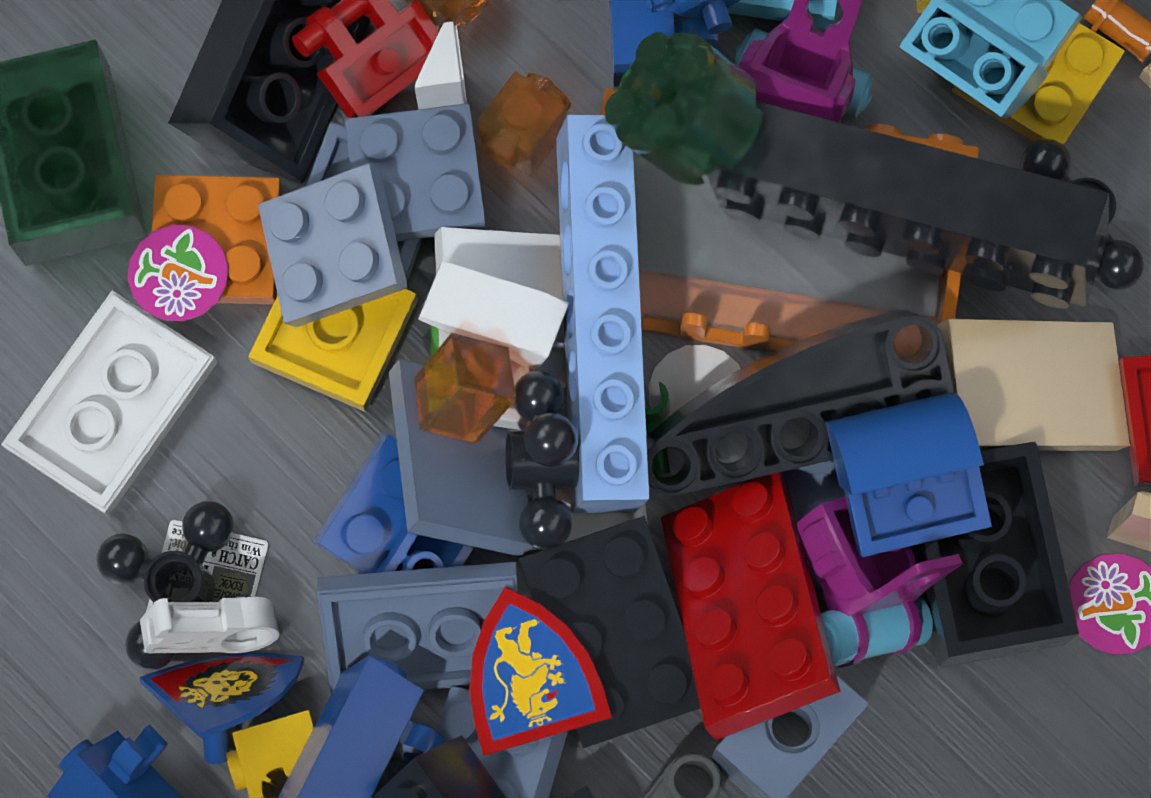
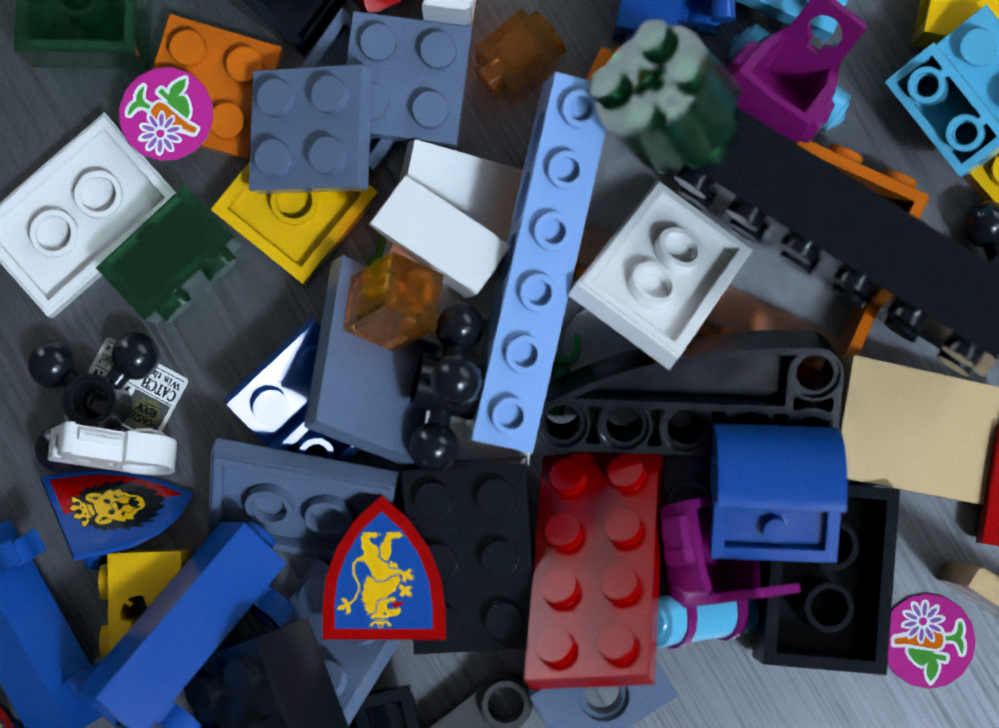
camera: 10 degrees right, 10 degrees up
none -> clear green brick [96,186,242,325]
none -> white tile [568,180,753,370]

